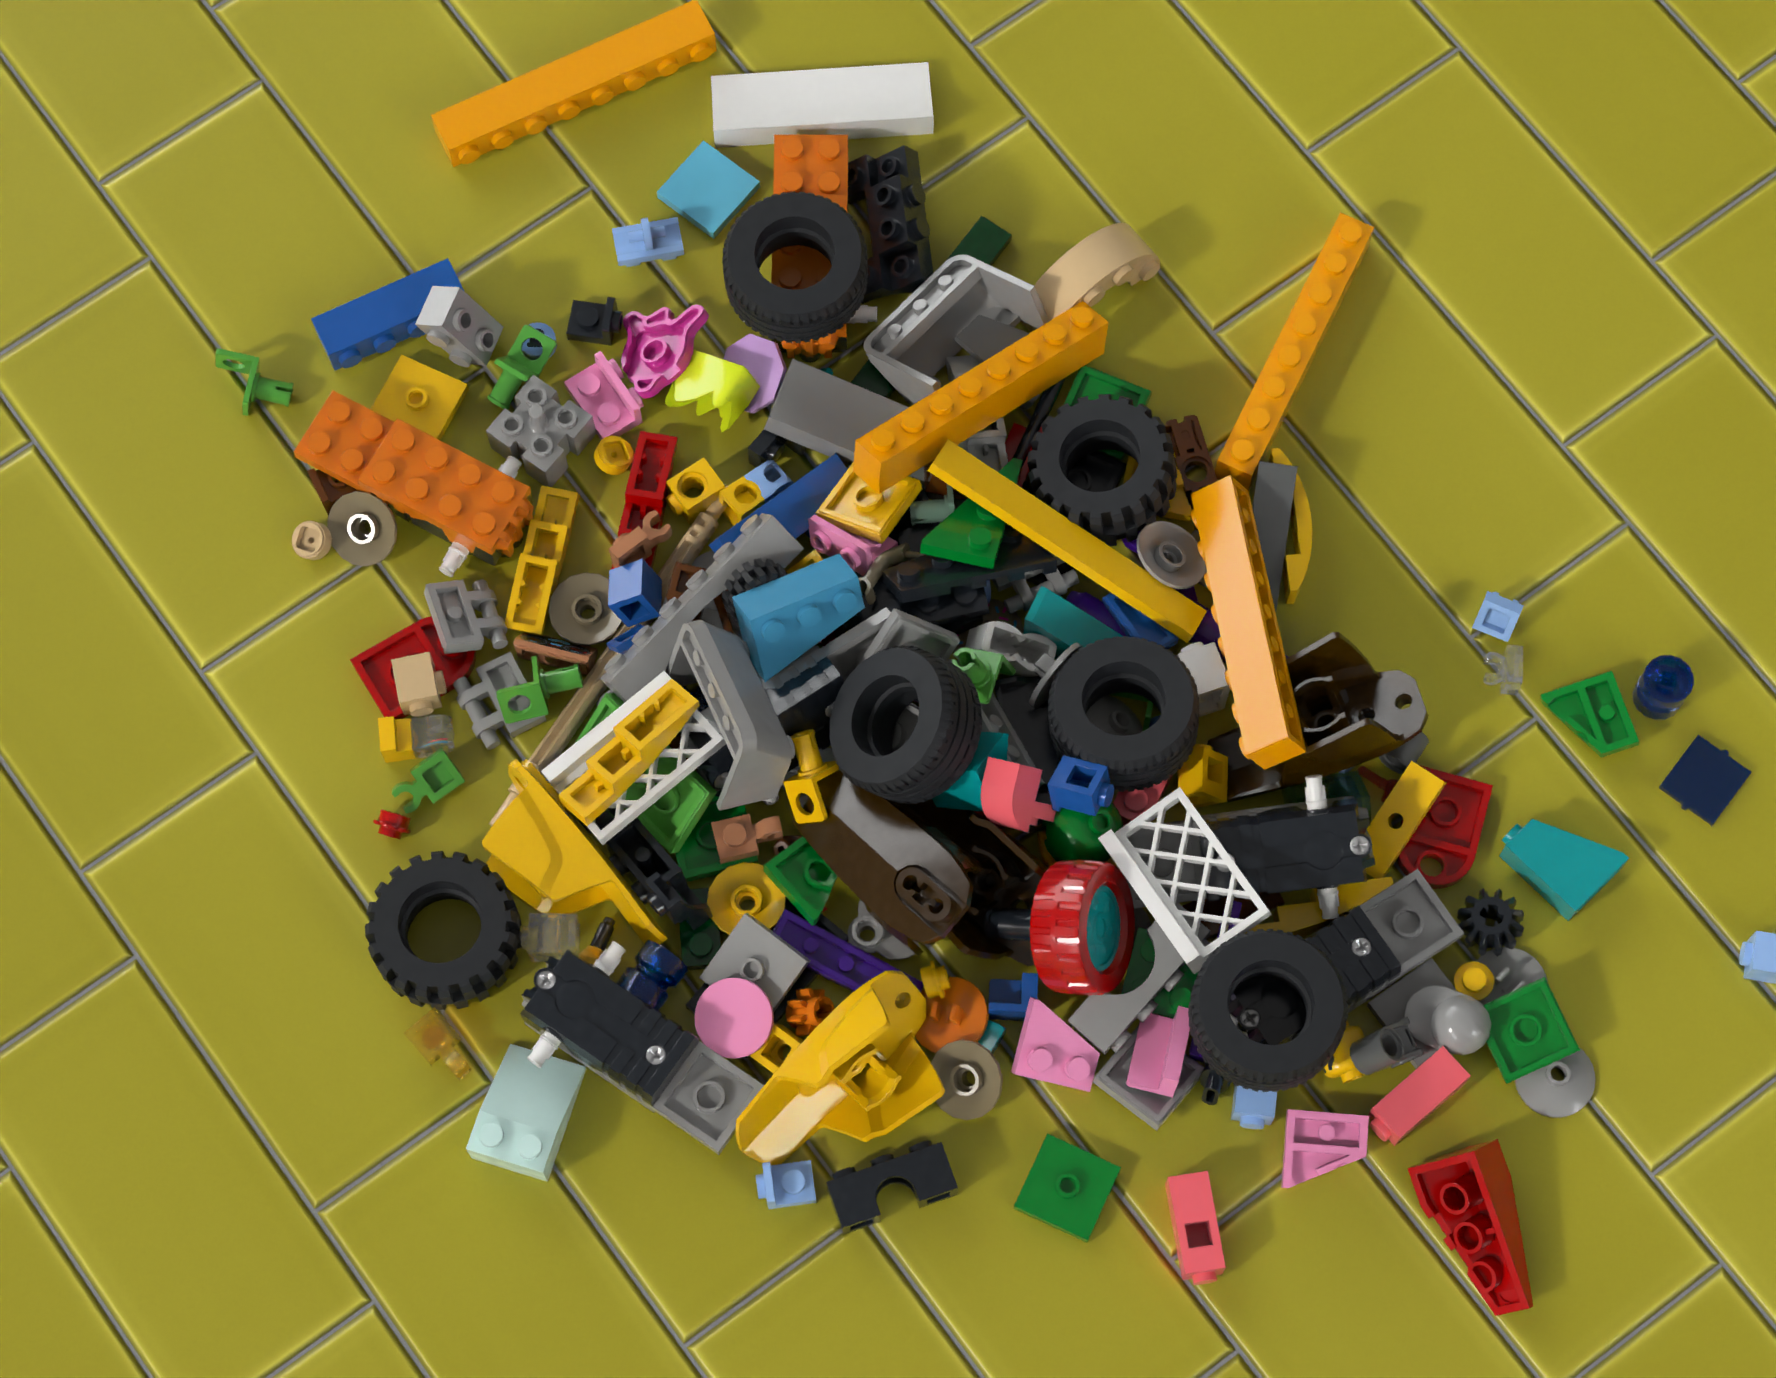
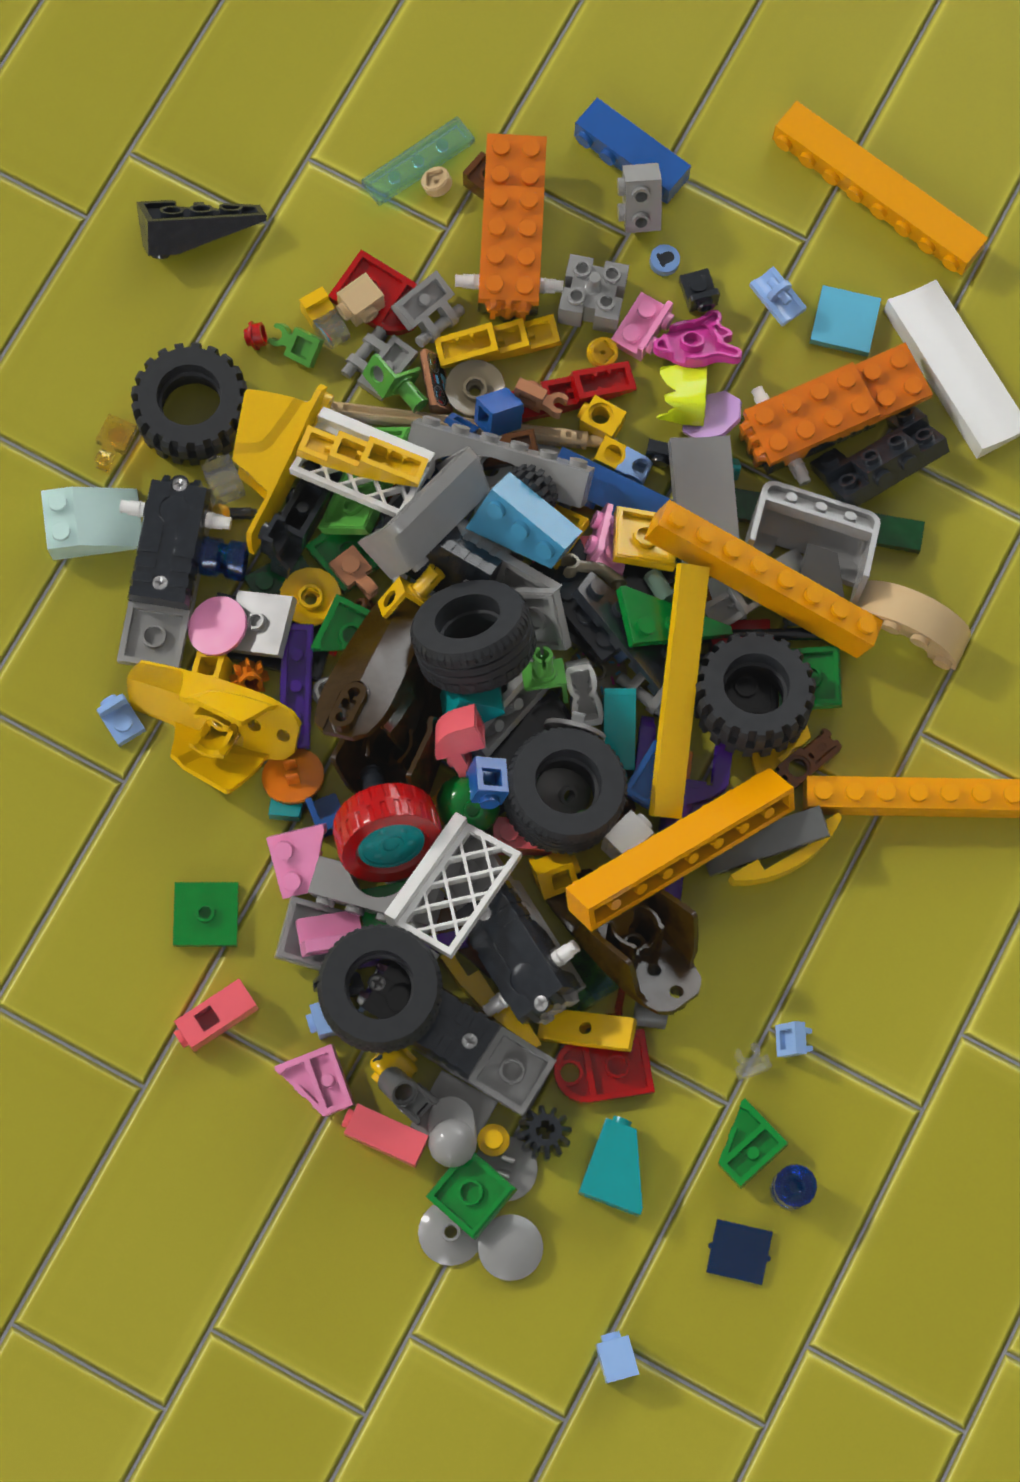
camera: 60 degrees right, 5 degrees up
bright green bracket [215,348,294,416] -> none
dark tan dish [327,491,397,566] -> none
yellow plate [370,355,469,440] -> none
bright green bracket [487,325,557,410] -> none
black tyre [722,191,868,343] -> none
black arch [826,1140,958,1235] -> none
yellow plate [920,960,951,999] -> none
dark tan dish [931,1039,1003,1120] -> none
light grey dish [1137,521,1206,589] -> none
red wedge [1407,1139,1533,1316] -> none
none -> black wedge [137,200,267,259]
none -> clear light blue tile [361,116,475,206]
none -> light grey dish [478,1214,543,1281]

